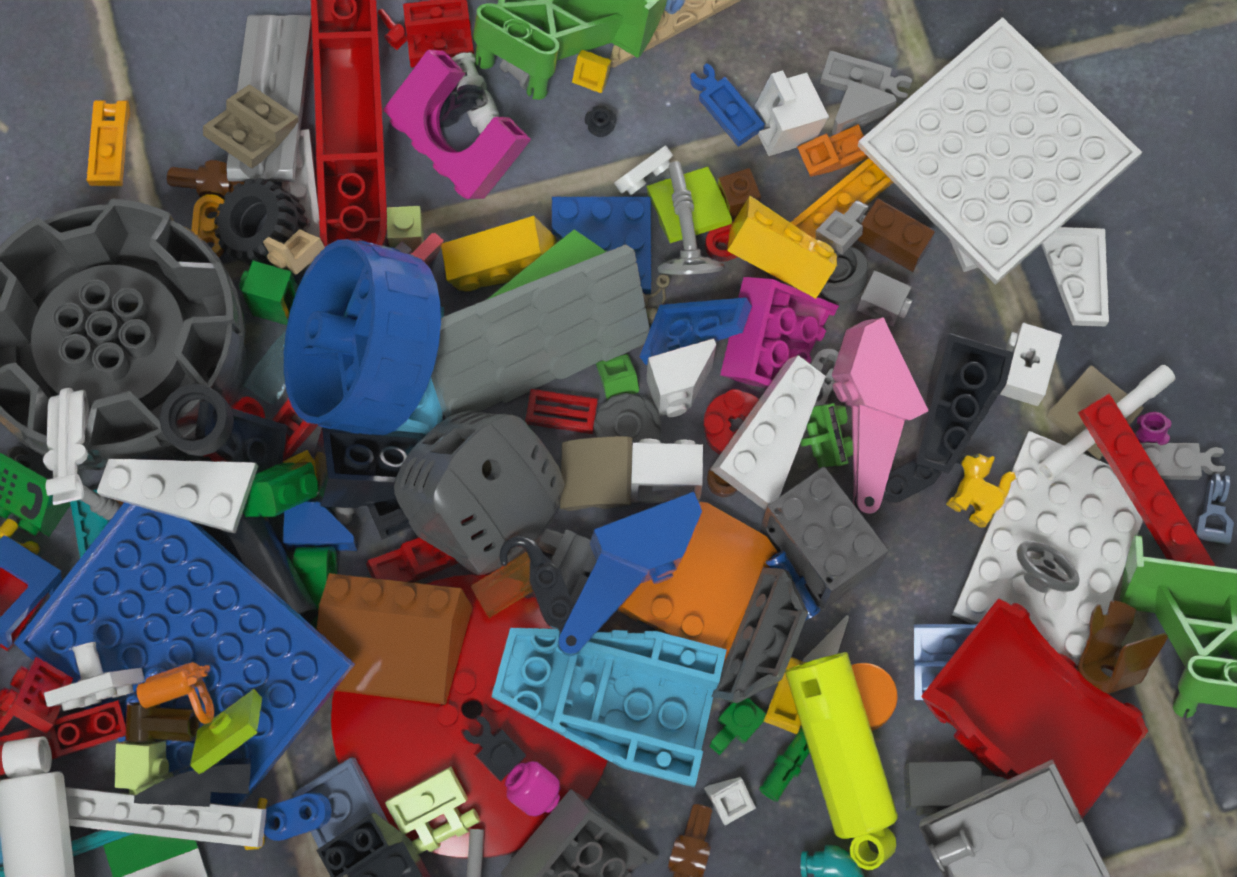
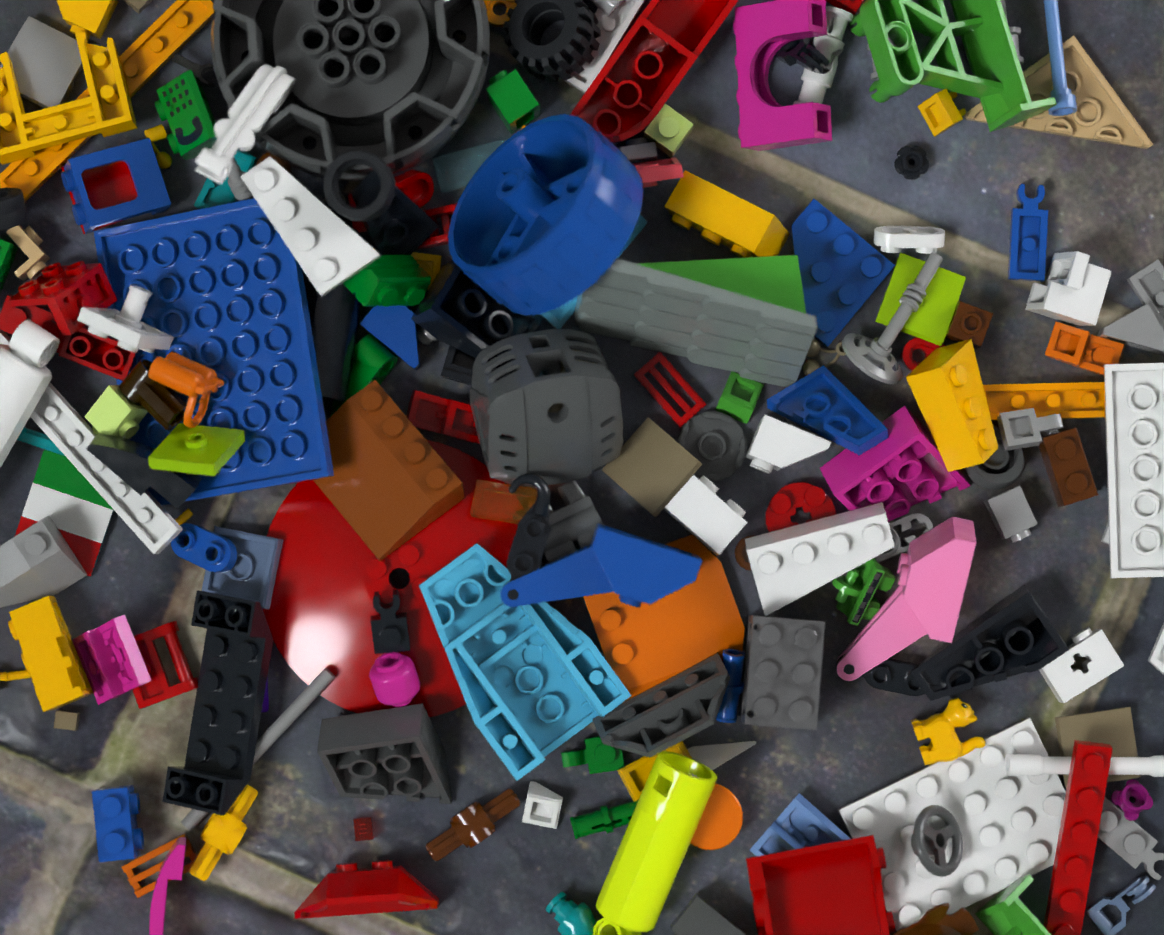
camera: 45 degrees right, 15 degrees up
tan bracket [263,229,325,274] -> none
yellowish green plate [385,767,480,854] -> none

